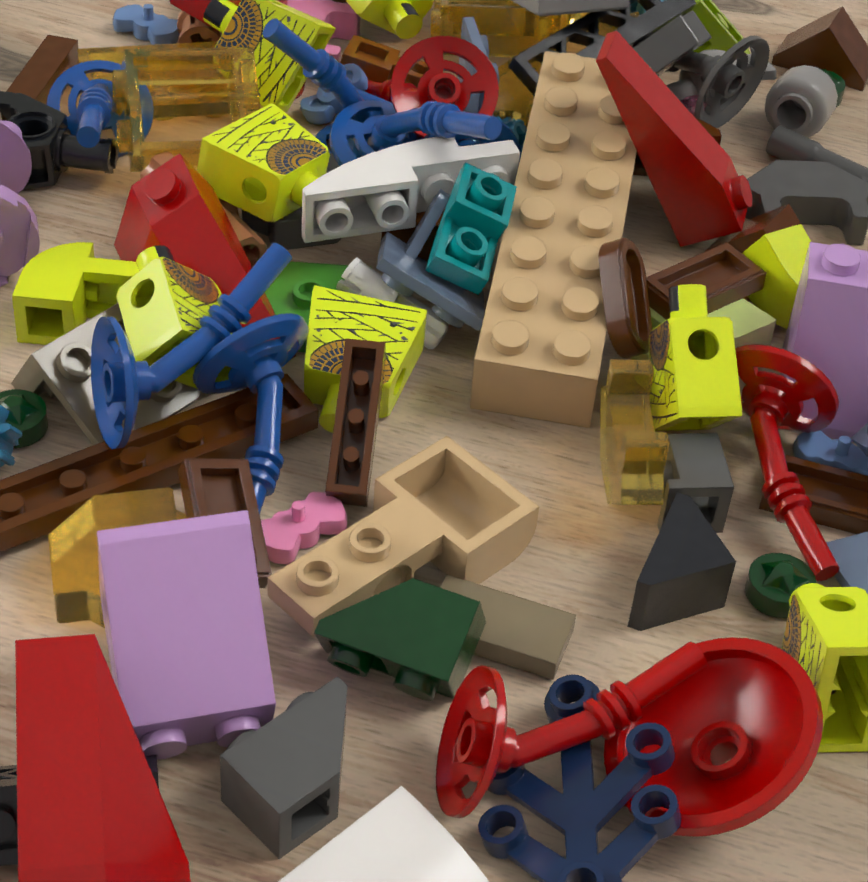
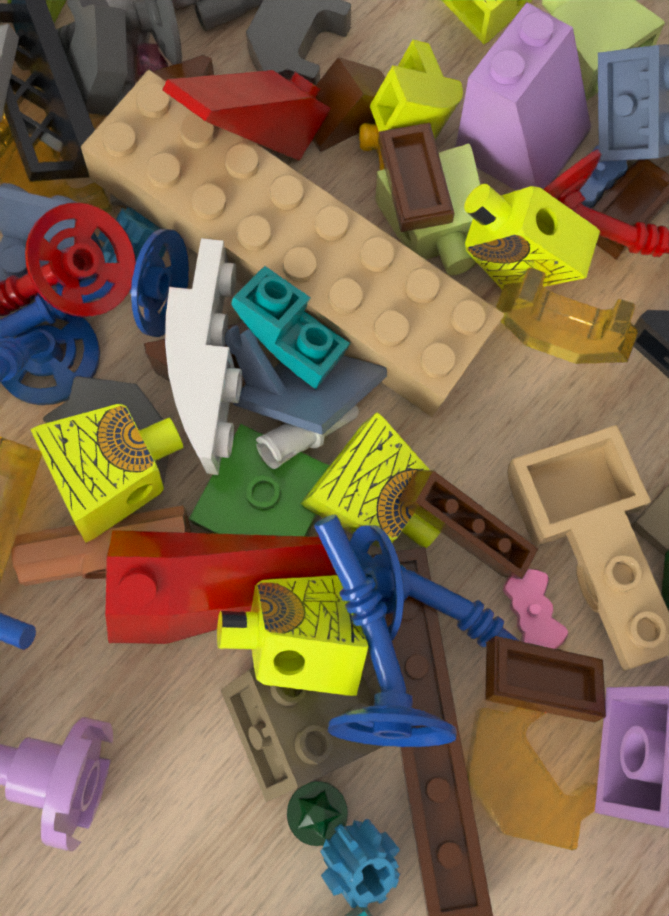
camera: 60 degrees left, 30 degrees up
neon yellow brick [12,242,139,345] -> none
blue dish [329,100,502,166] -> none
reddish brown tile [599,238,653,359] -> none
dark grey brick [652,433,734,533] -> none

